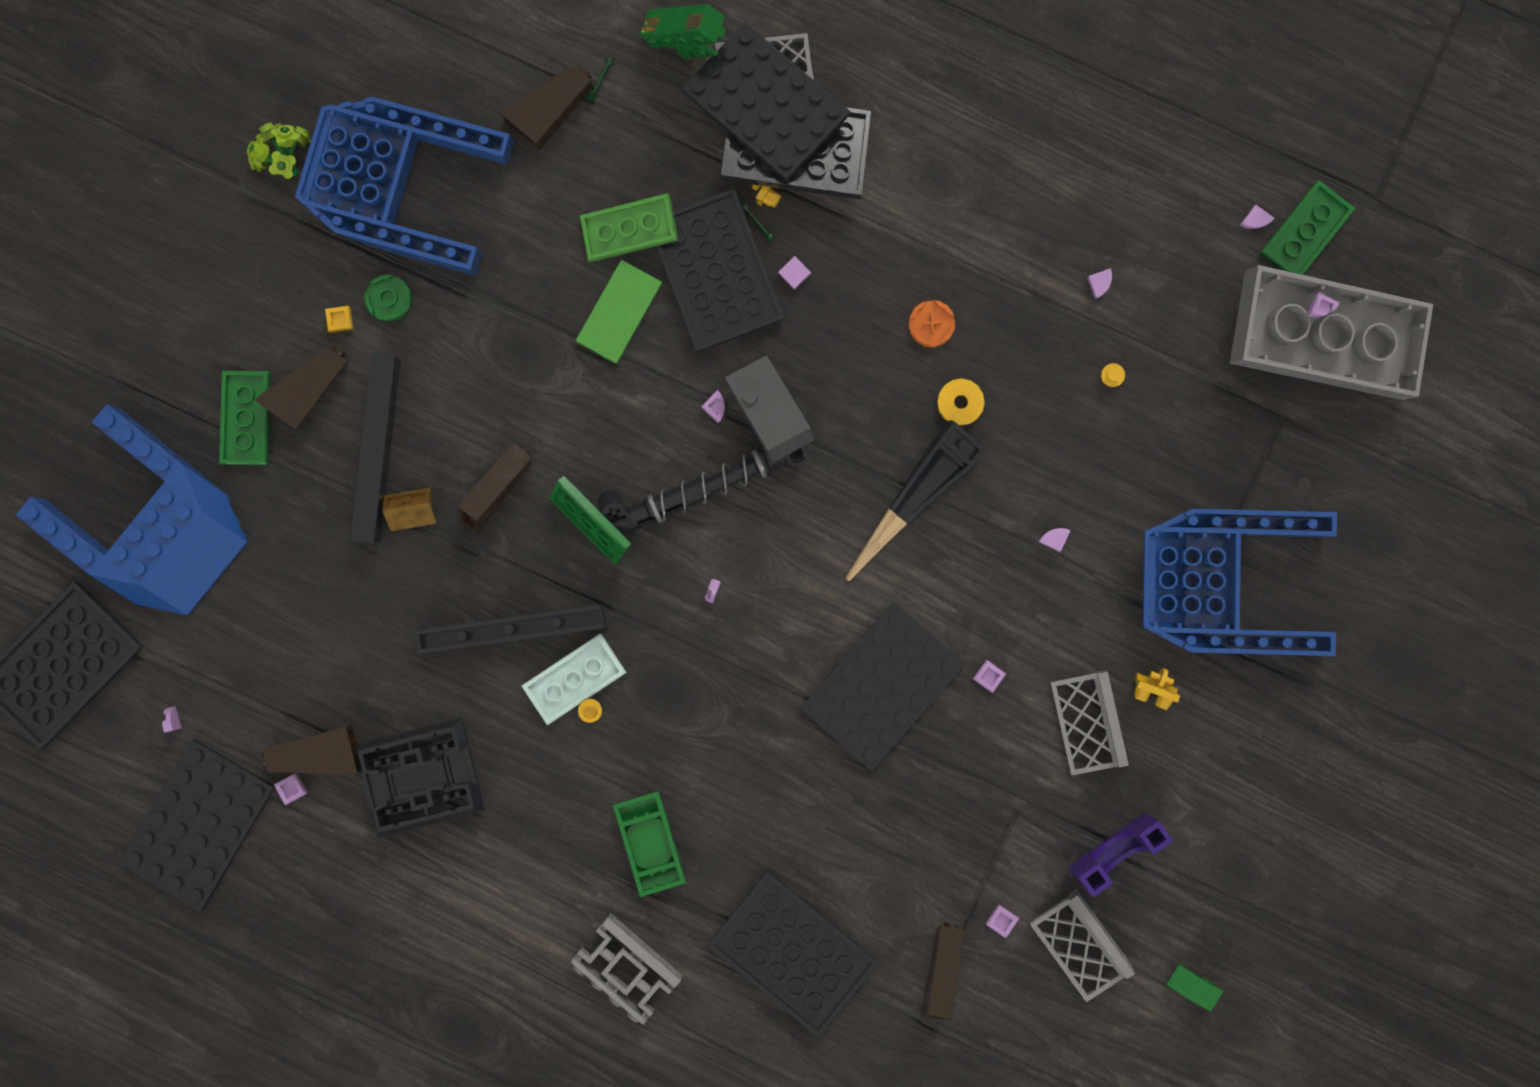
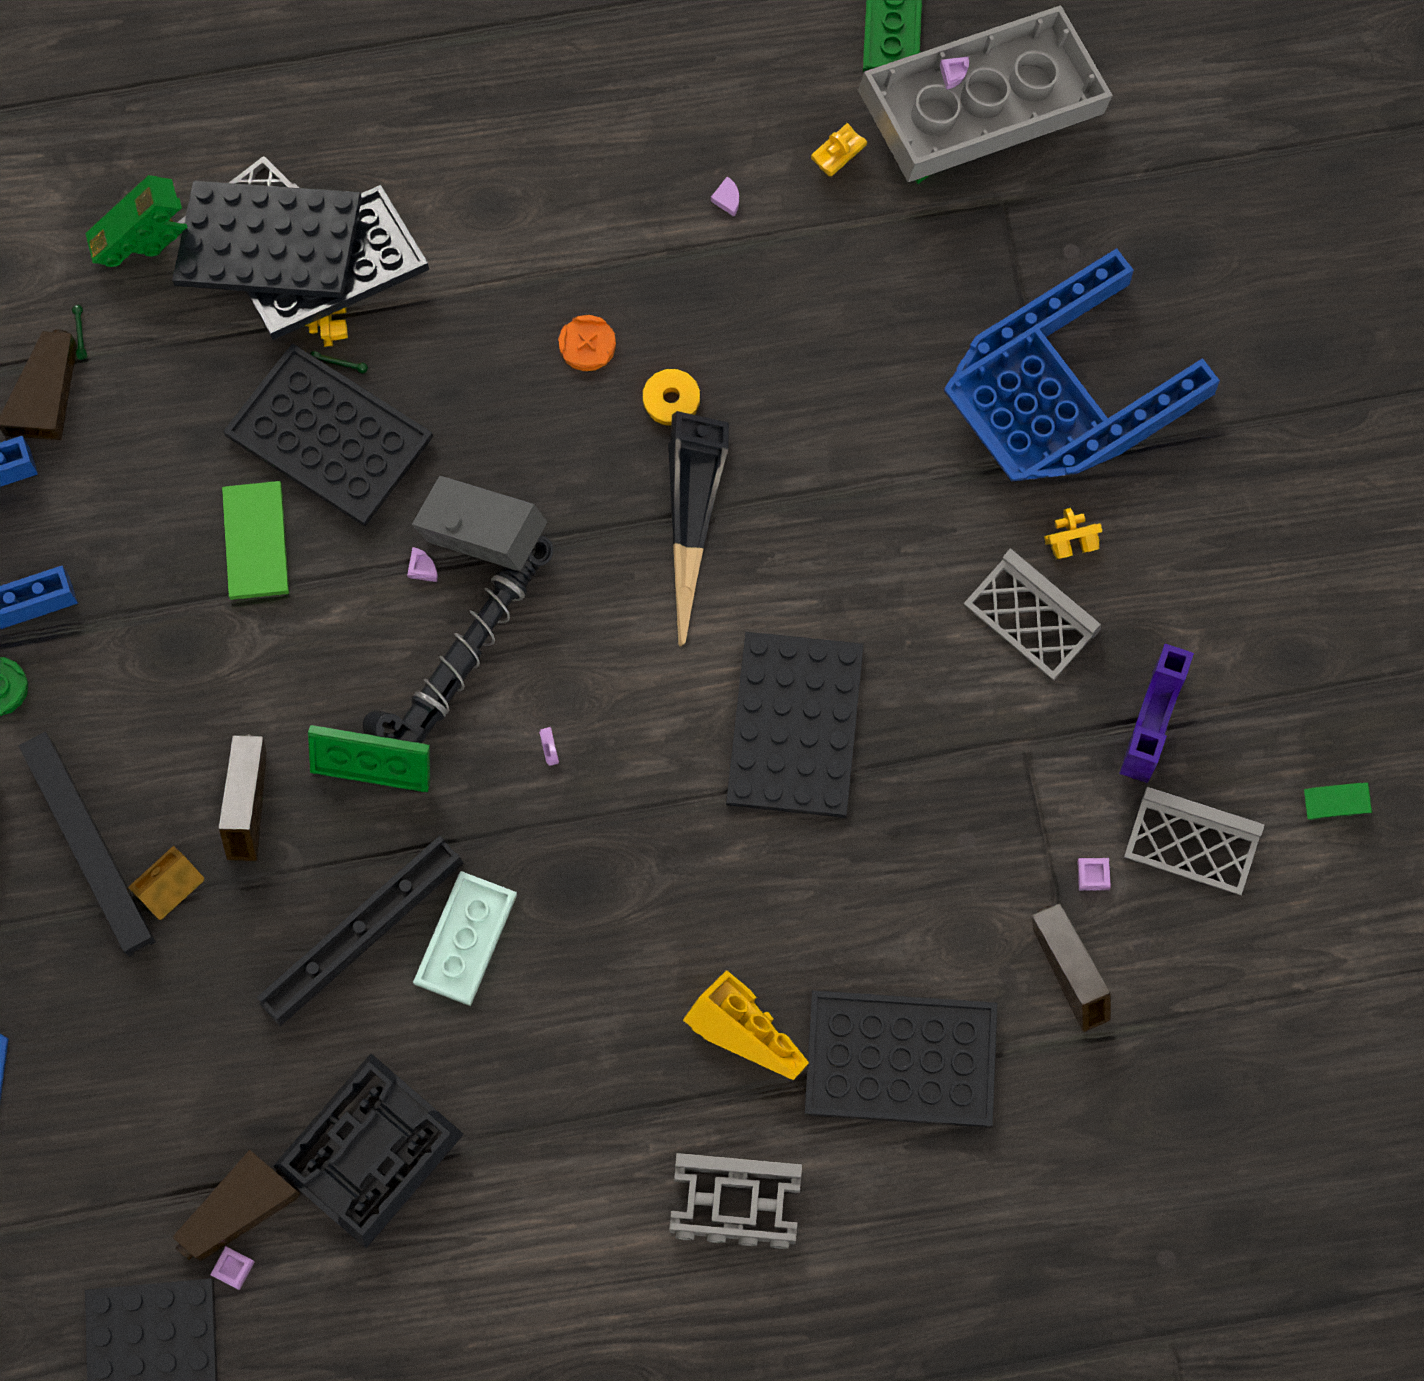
camera: 35 degrees left, 15 degrees down
lavender tile [162,706,182,733] -> none
yellow plate [578,699,602,723] -> none
bright green tile [580,193,679,262] -> none
green slope [613,791,686,897] -> none
lavender tile [778,256,811,290] -> none
lavender tile [972,660,1006,693] -> none
lavender tile [1038,528,1071,552] -> none
yellow plate [1101,363,1125,387] -> none
lavender tile [1240,205,1275,229] -> none
none -> yellow wedge [683,971,809,1080]
none -> yellow hips [811,123,867,177]

